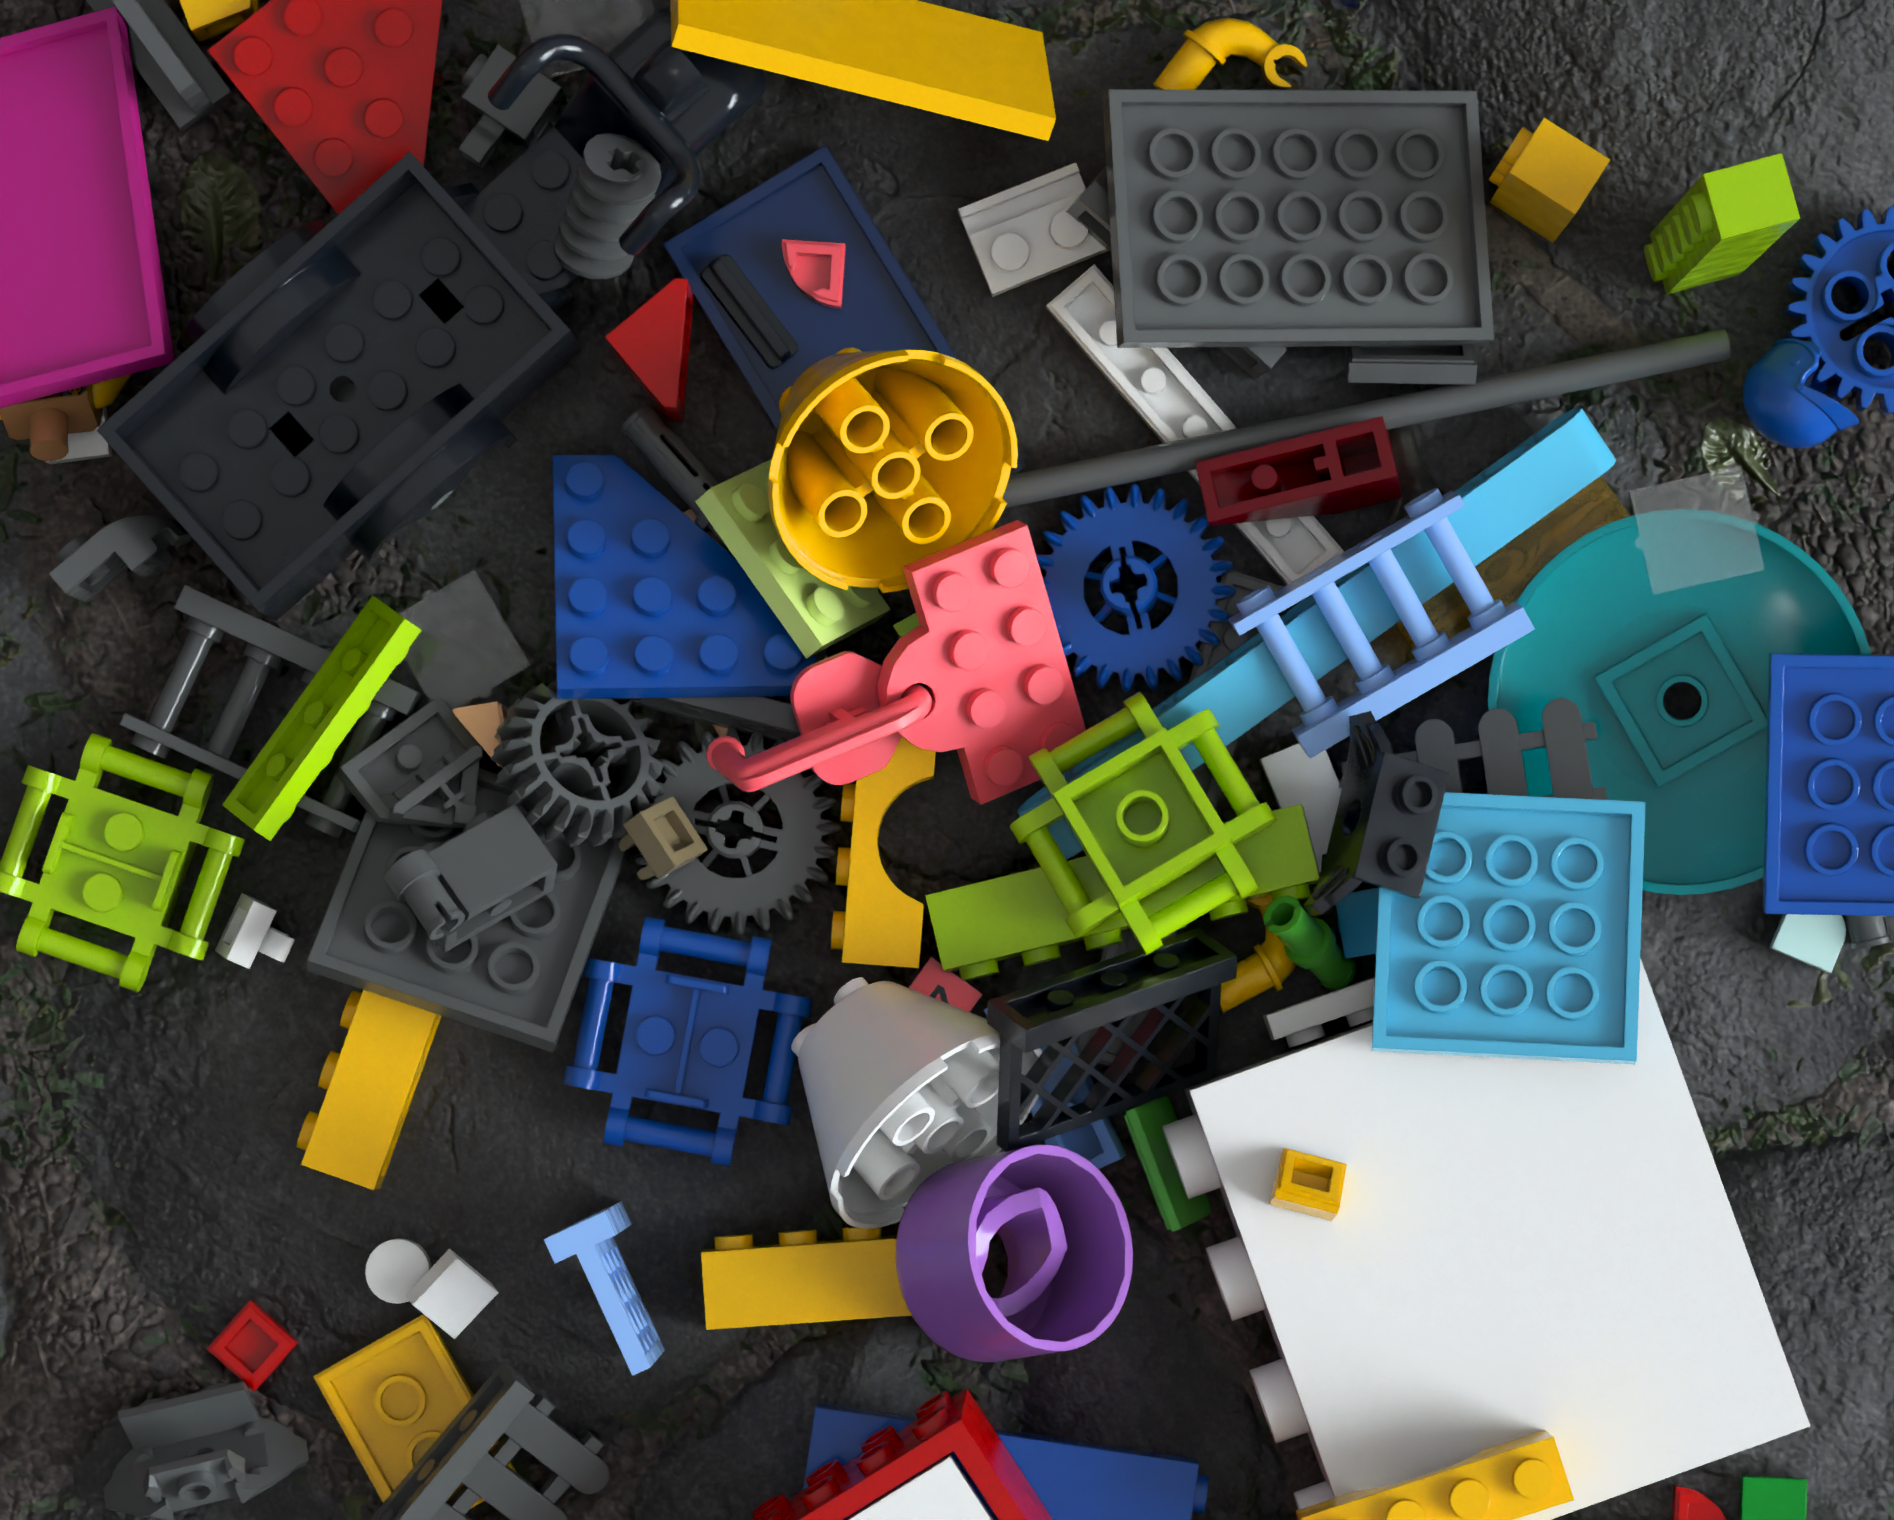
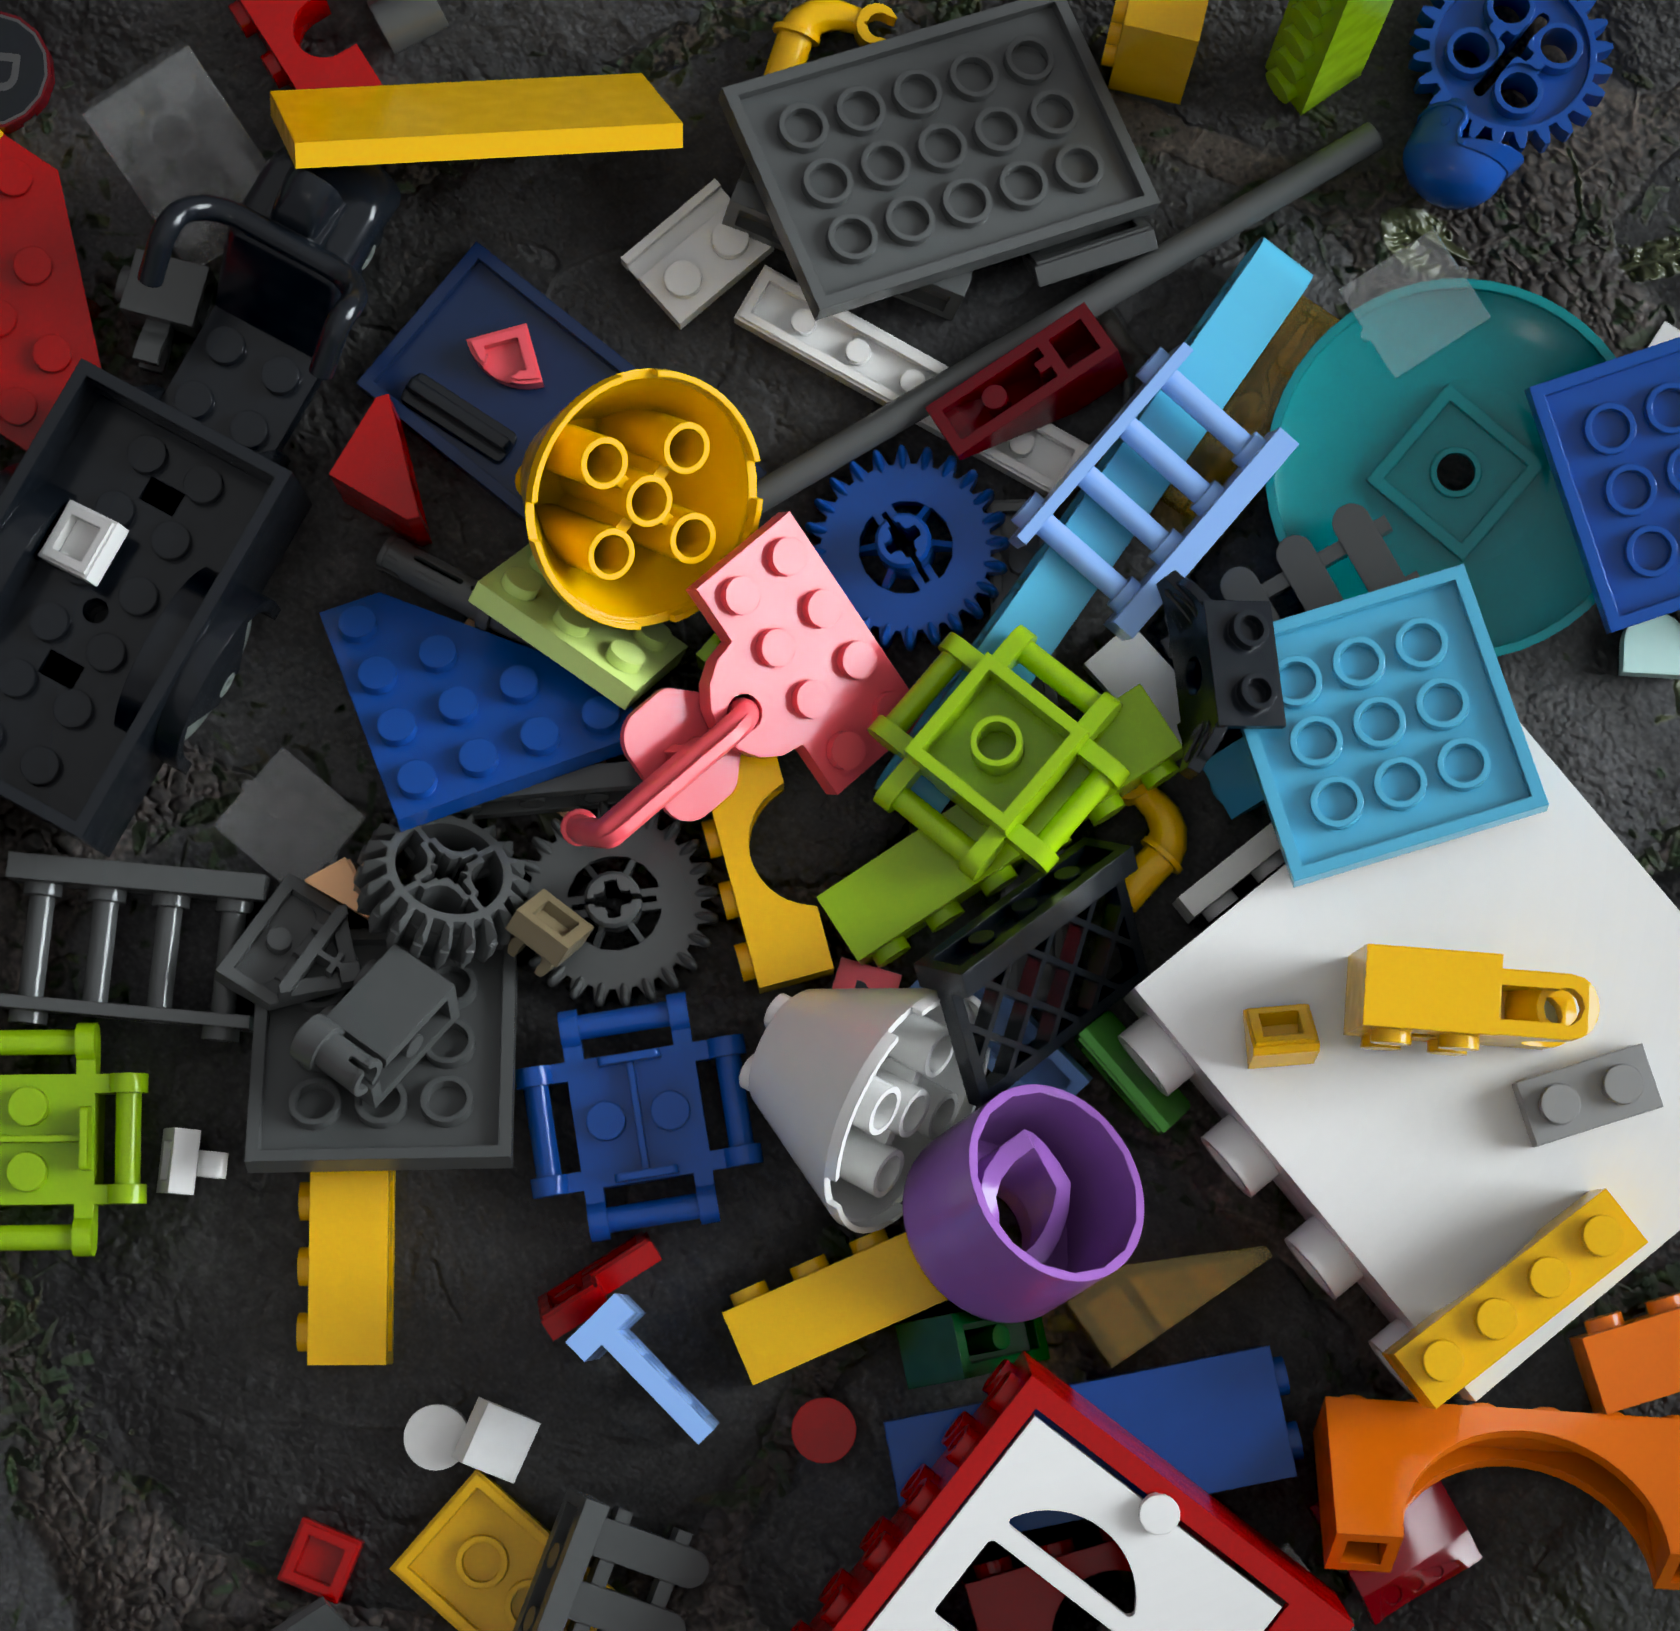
camera: 25 degrees left, 5 degrees down
lime plate [222,595,422,841] -> none
dark grey piece [553,133,662,279] -> none
bright green pin [1263,896,1357,990] -> none
none -> white tile [38,499,129,587]
none -> red tile [537,1231,662,1341]
none -> red tile [791,1397,856,1463]
none -> dark green slope [895,1310,1050,1390]
none -> clear yellow slope [1063,1246,1273,1368]
none -> yellow brick [1343,943,1600,1056]
none -> light grey plate [1511,1043,1664,1147]

